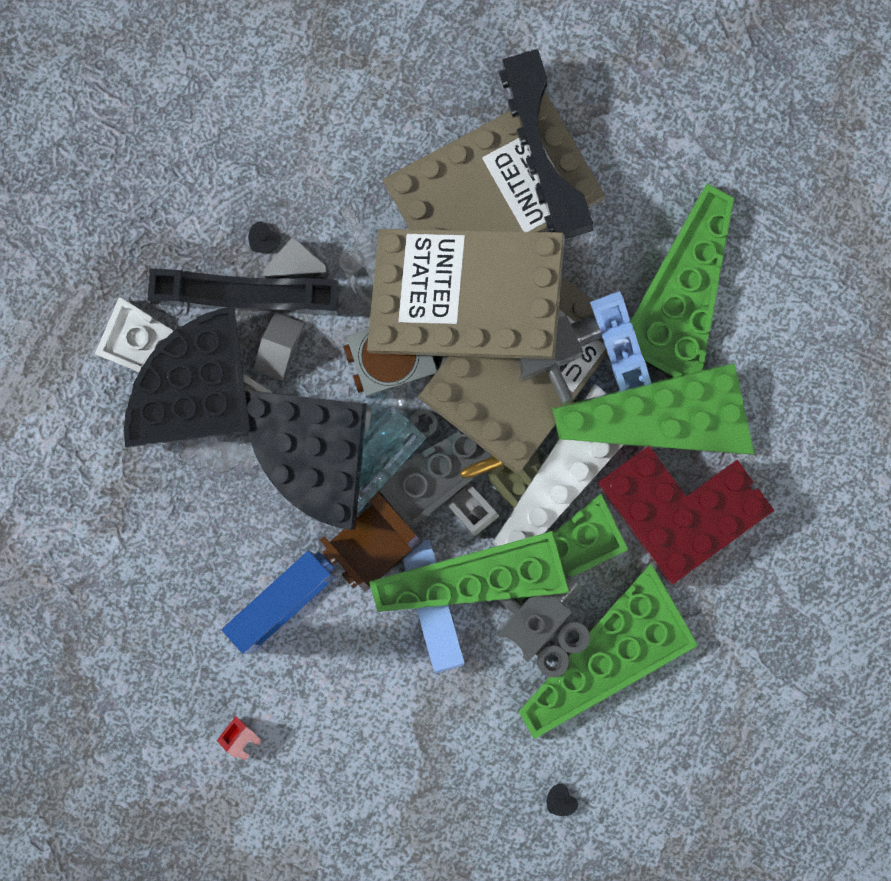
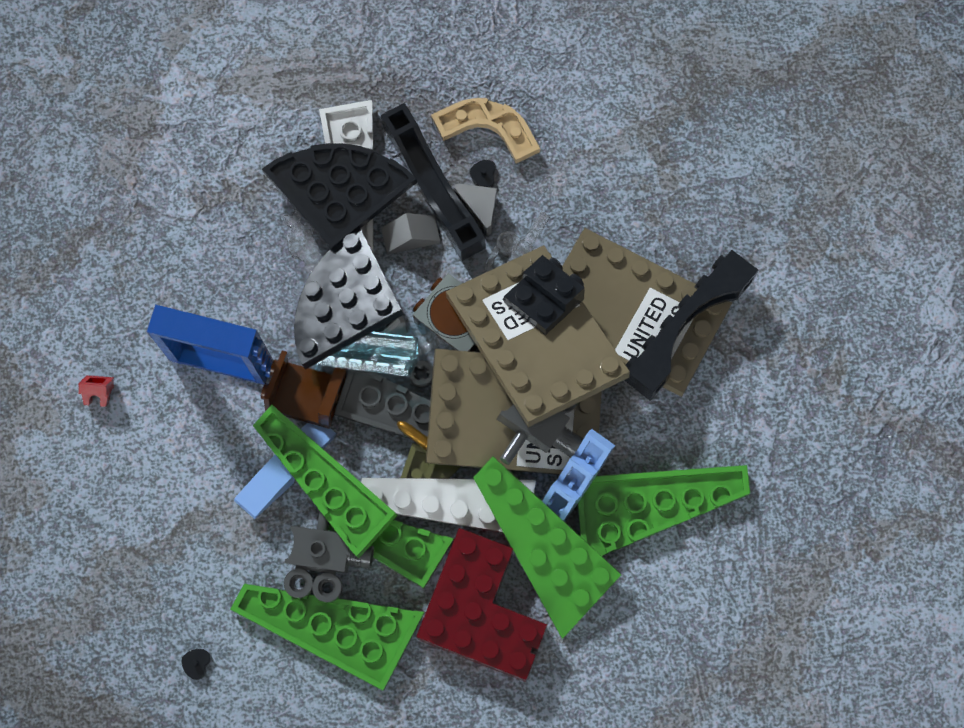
camera: 60 degrees right, 10 degrees down
light grey slope [445,483,499,538] -> none
none -> tan plate [431,98,540,164]
none -> black plate [504,255,585,335]

